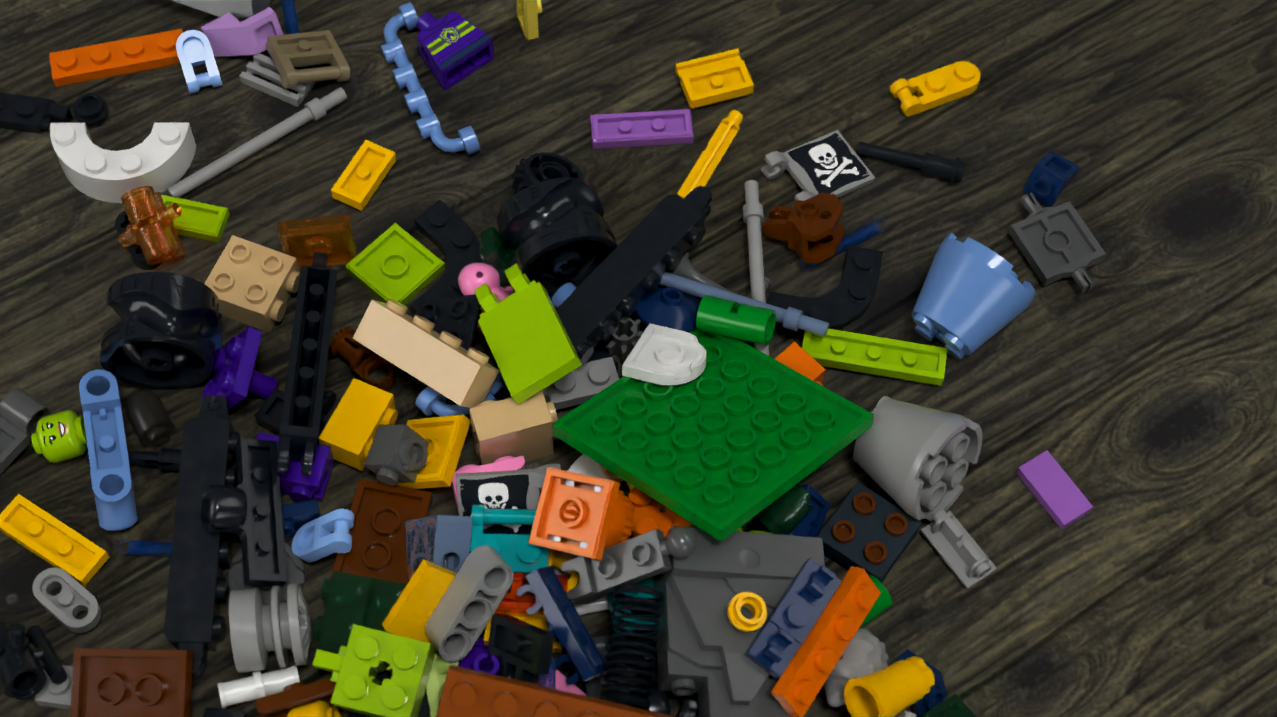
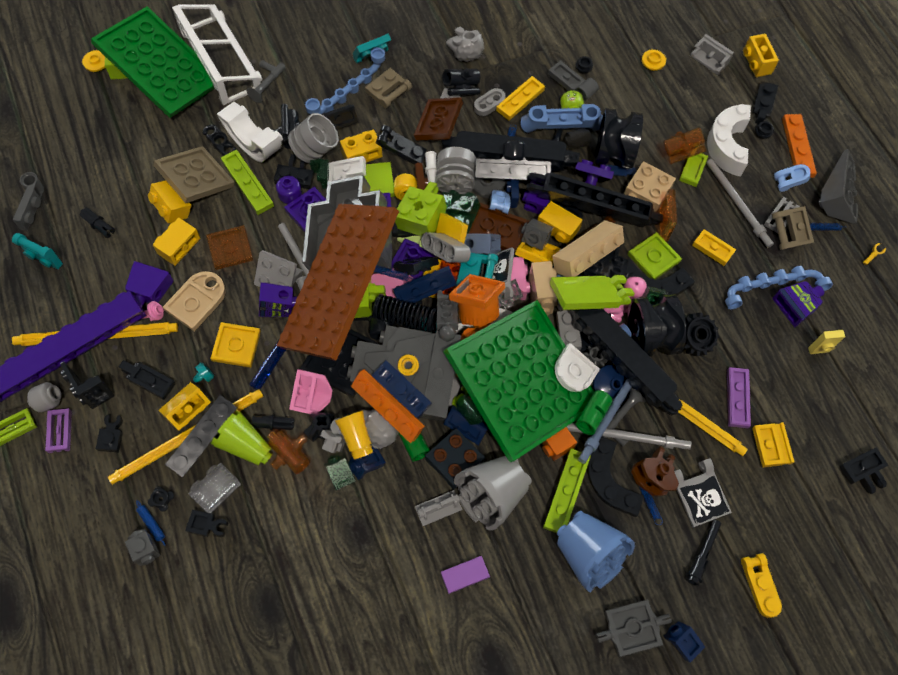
camera: 100 degrees right, 5 degrees up
lavender slope [201,7,284,57] -> none

